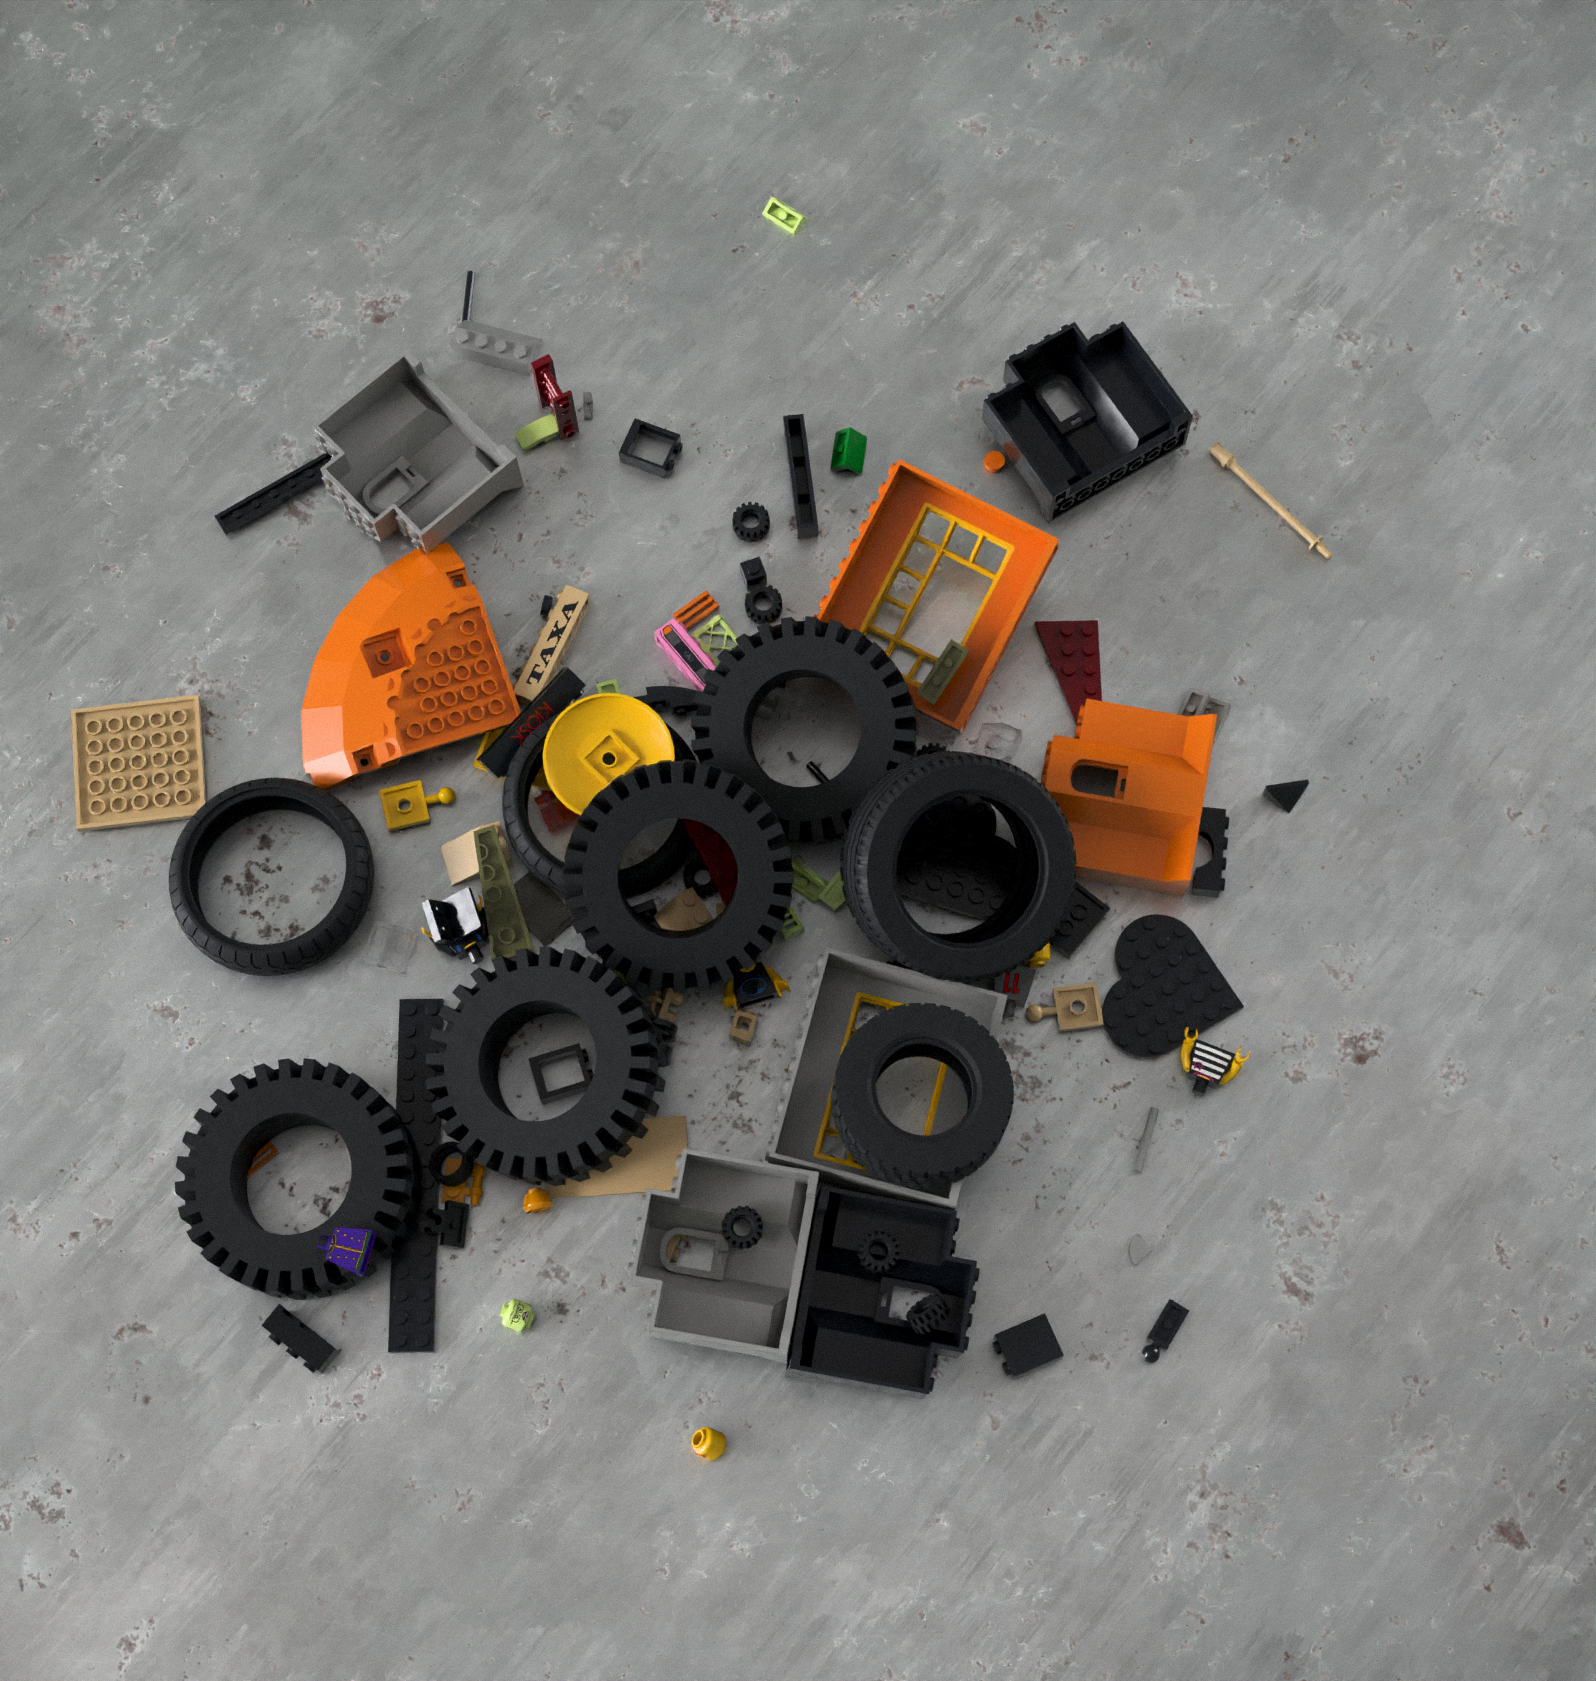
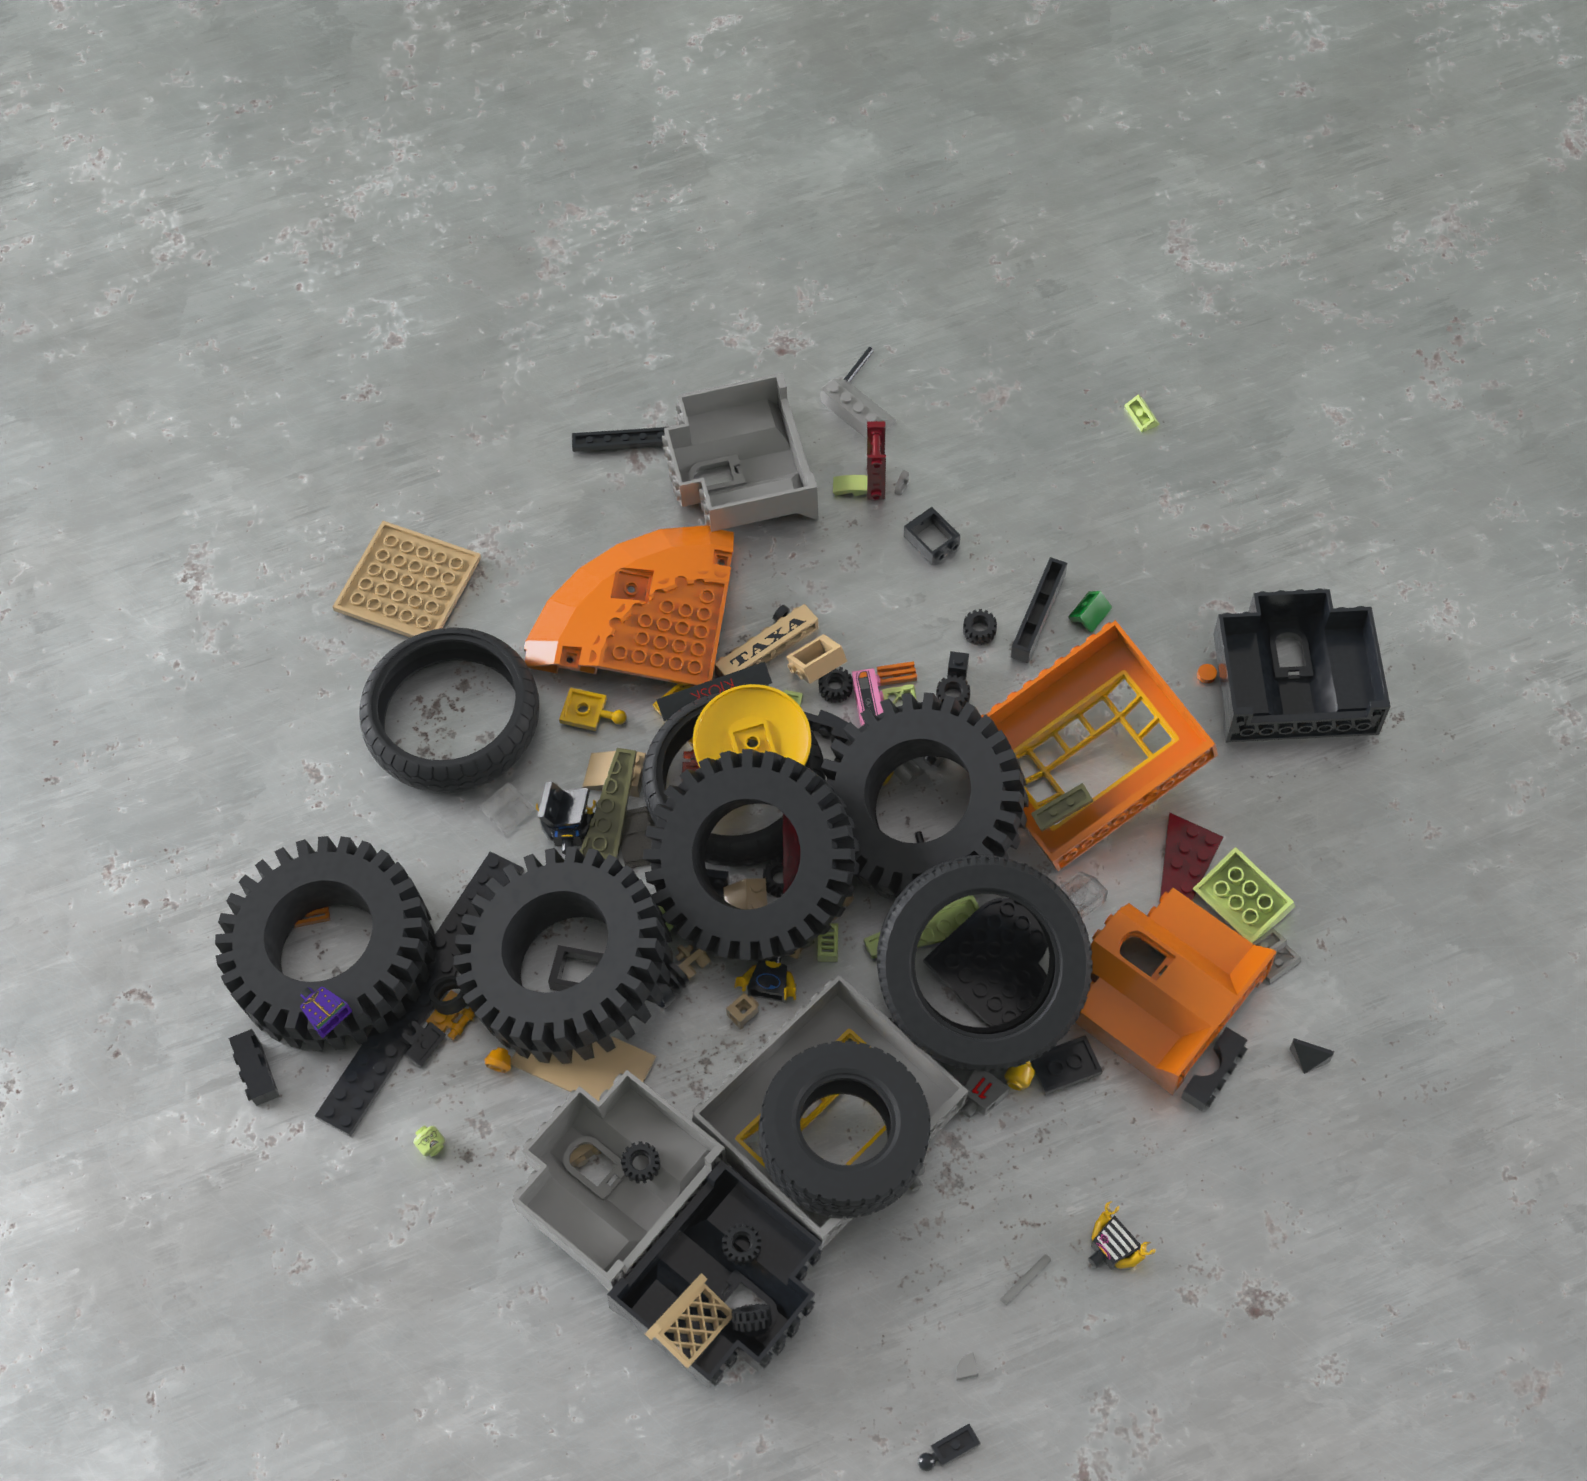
camera: 30 degrees right, 10 degrees down
yellow head [691,1426,727,1461] -> none
yellowish green slope [792,860,829,903] -> none
black panel [992,1313,1064,1380] -> none
tan plate [1026,982,1104,1032] -> none
black plate [1102,914,1244,1059] -> none
tan bar [1209,442,1333,559] -> none
none -> tan fence [645,1273,732,1368]
none -> tan window [786,634,847,684]
none -> black tyre [818,667,852,703]
none -> yellowish green slope [1193,847,1295,943]

